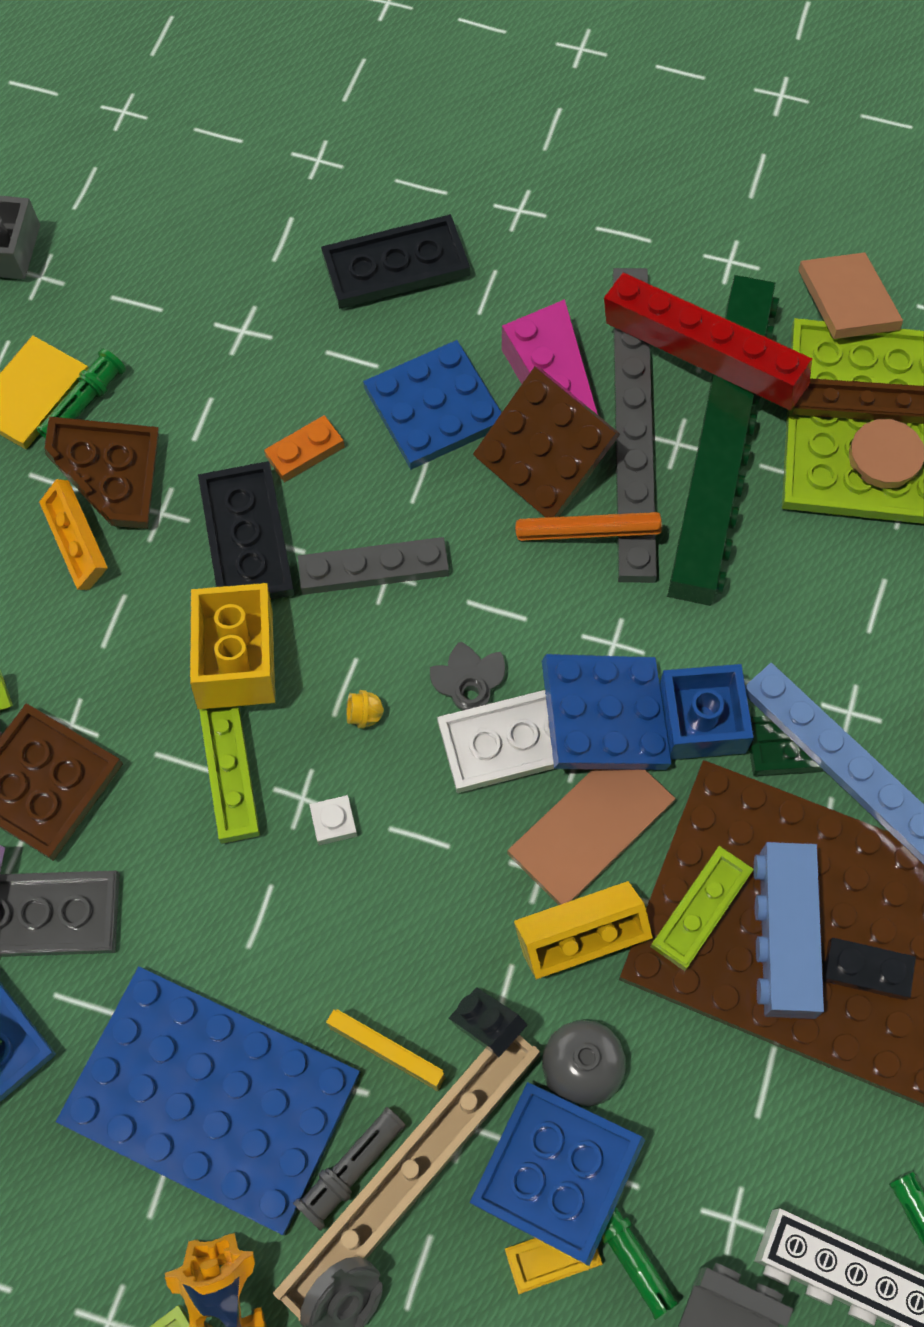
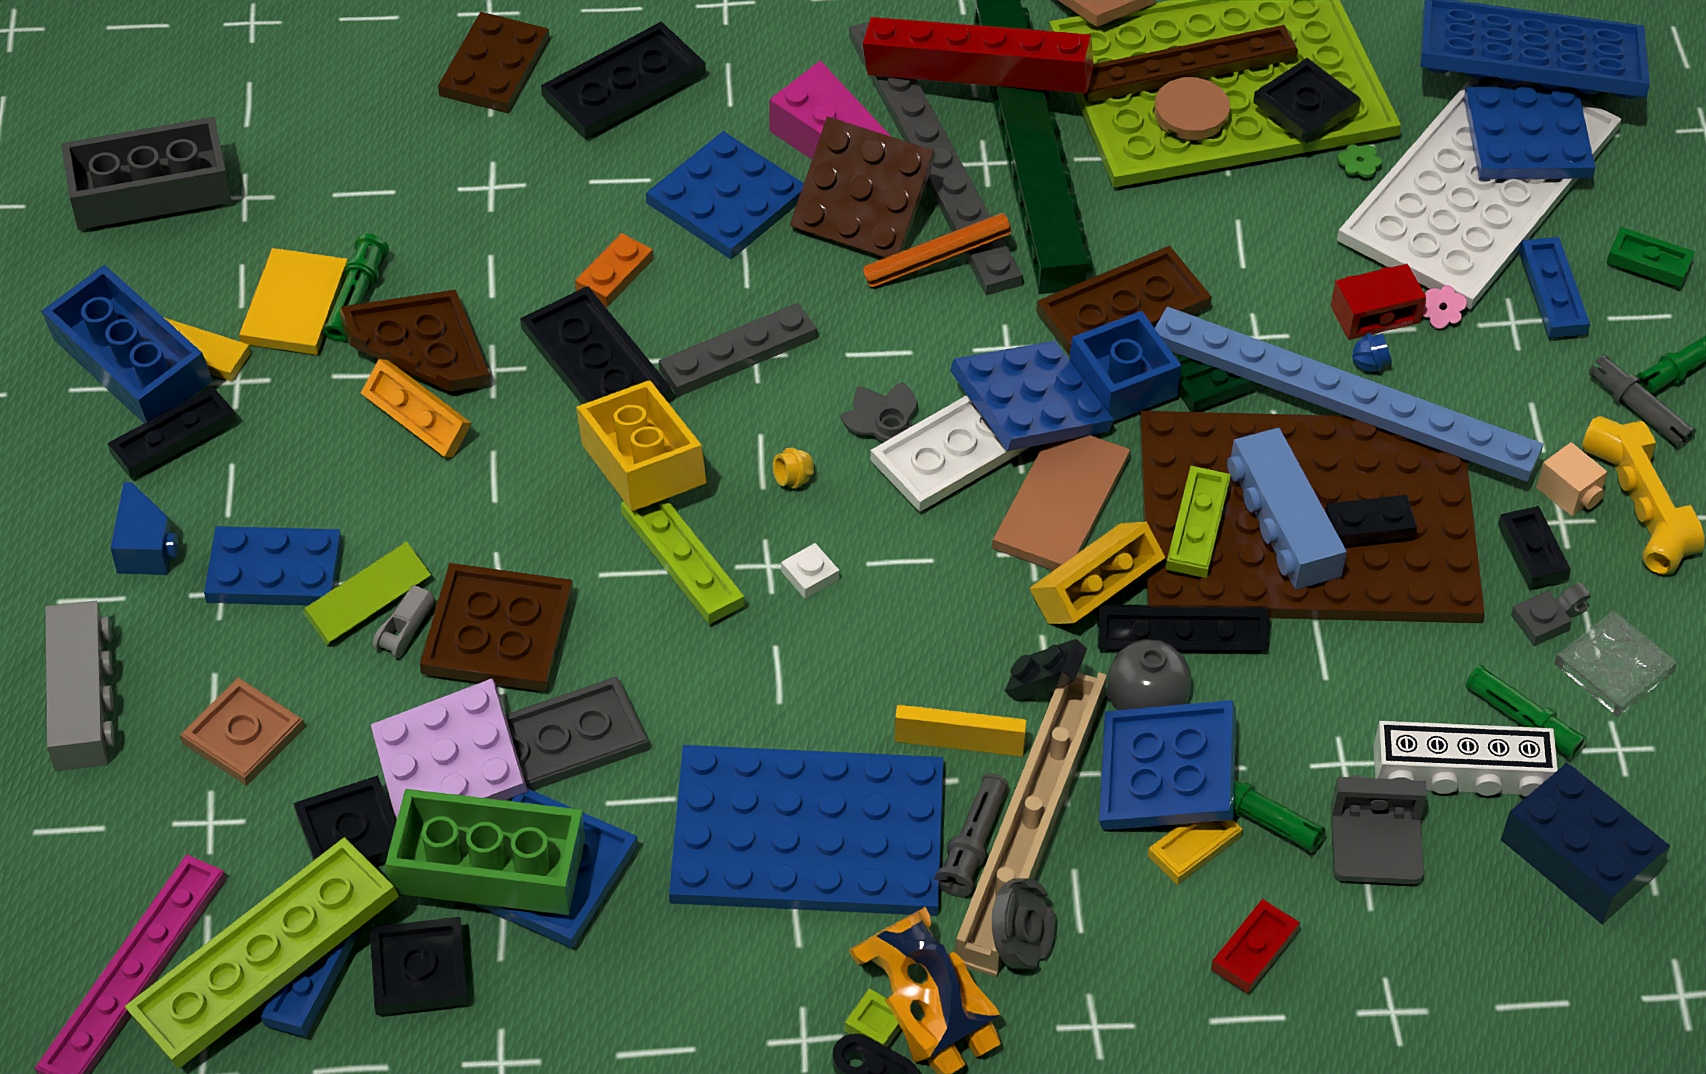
camera: 25 degrees left, 15 degrees down
none -> reddish brown plate [438,12,550,113]
none -> reddish brown plate [1036,246,1212,354]
none -> black plate [1097,604,1269,650]

